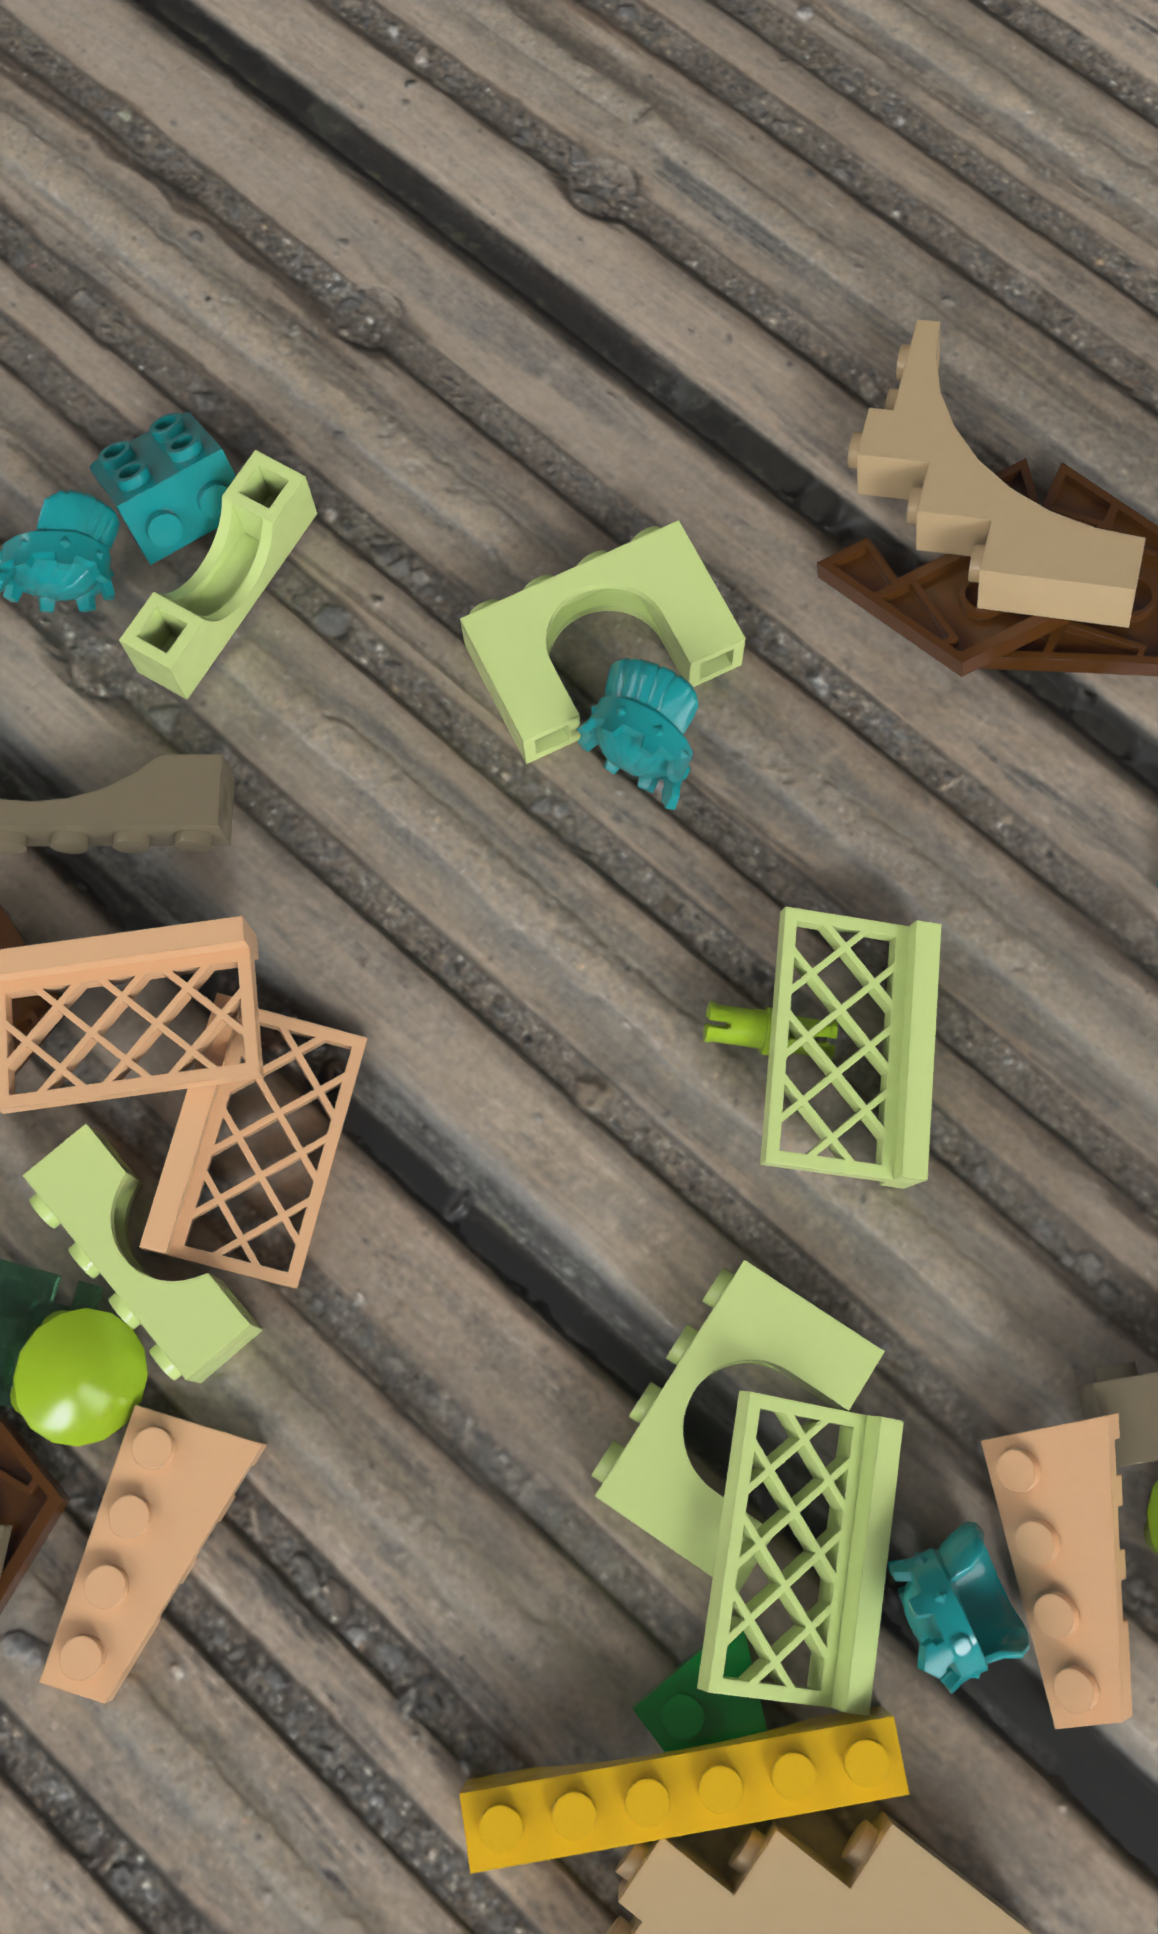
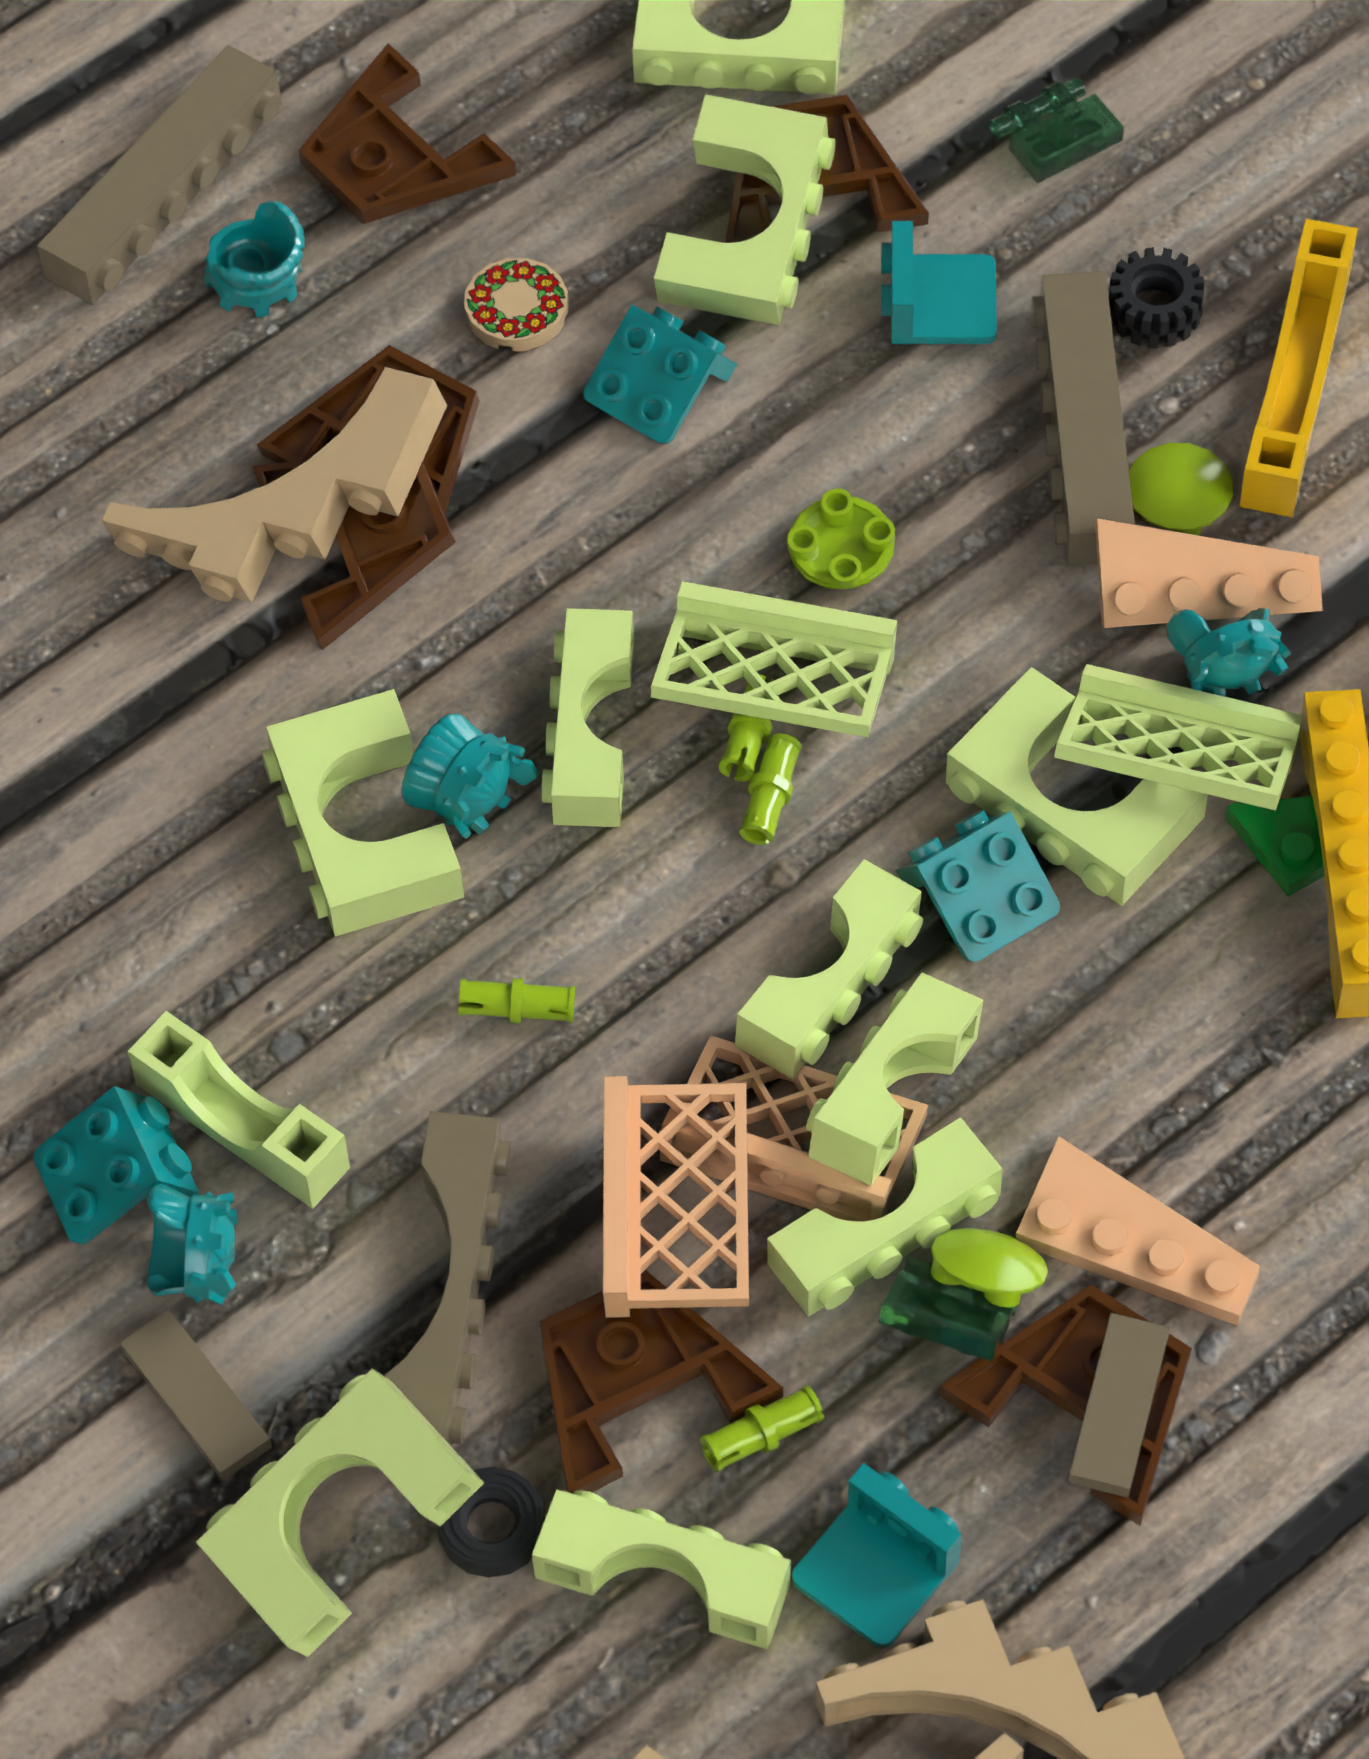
camera: 85 degrees left, 15 degrees down
none -> lime pin [458,978,576,1024]
none -> yellowish green arch [542,608,634,827]
none -> yellowish green arch [735,859,923,1080]
none -> lime pin [739,733,802,845]
none -> lime dish [787,488,895,590]
none -> yellowish green arch [806,973,983,1186]
none -> teal bracket [896,809,1060,962]

